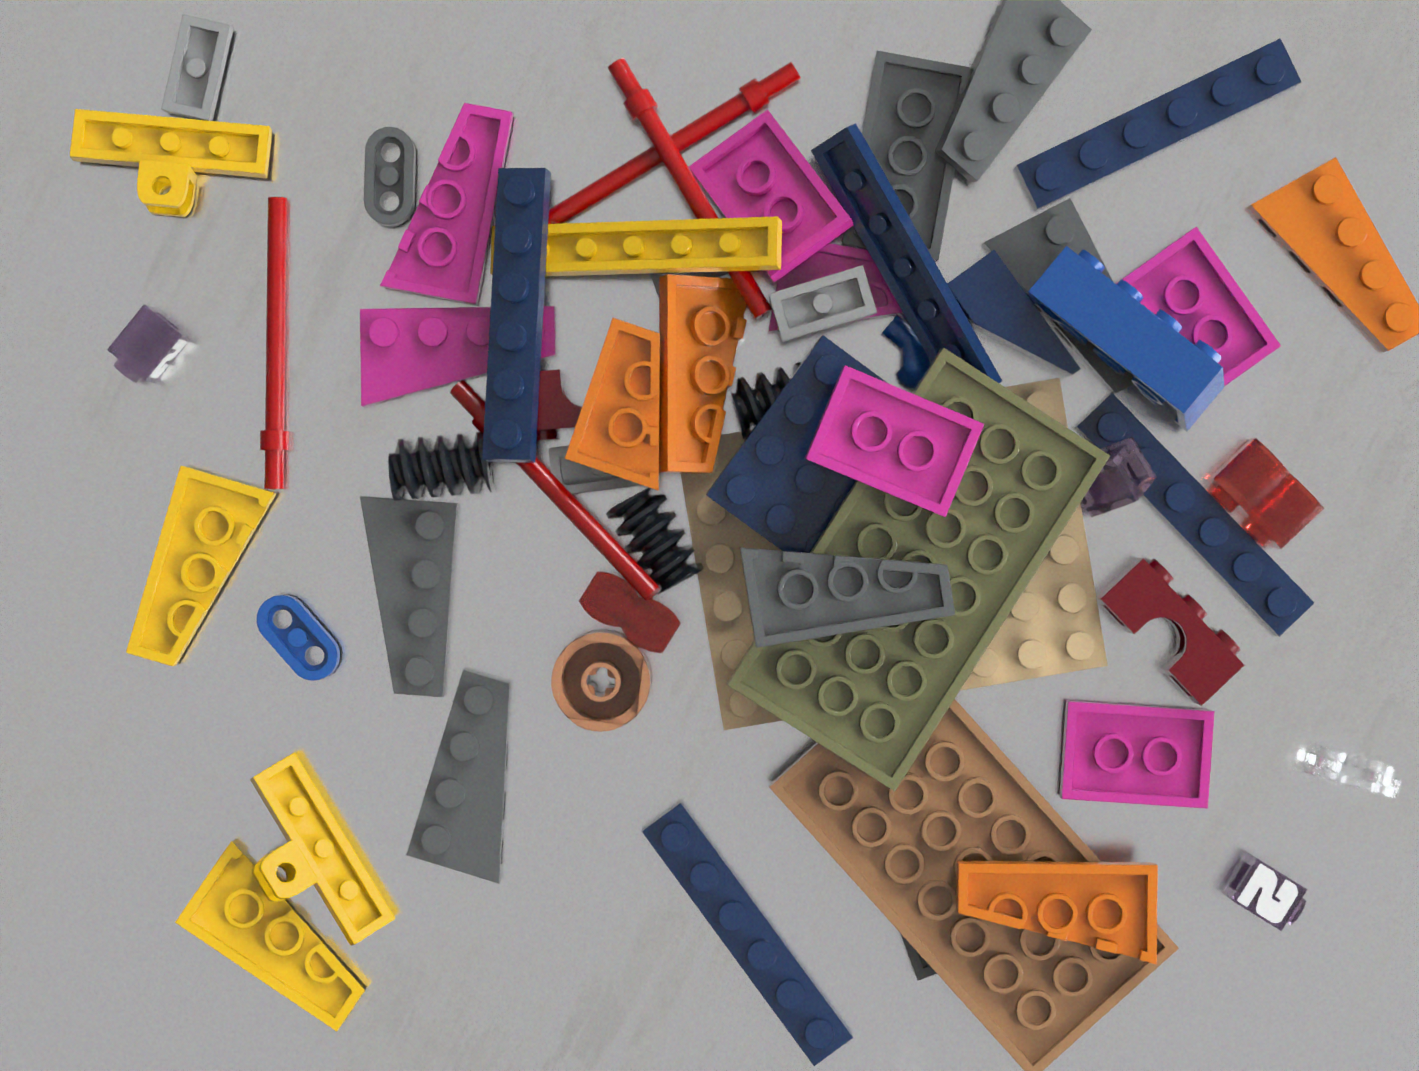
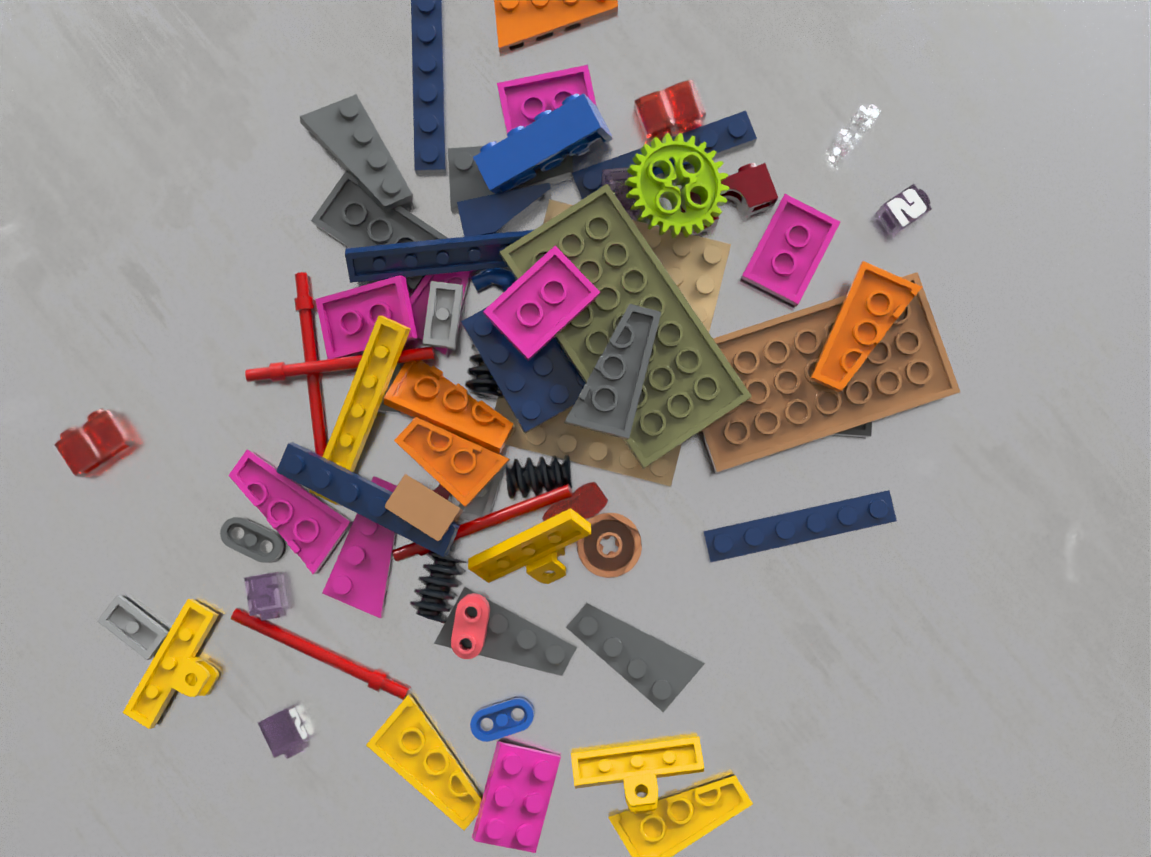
camera: 65 degrees left, 5 degrees down
none -> clear purple brick [244,572,289,621]
none -> medium nougat panel [385,474,463,541]
none -> coral plate [451,593,490,659]
none -> yellow plate [468,508,591,584]
none -> dark pink plate [472,741,561,853]
none -> lime gear [625,133,729,238]

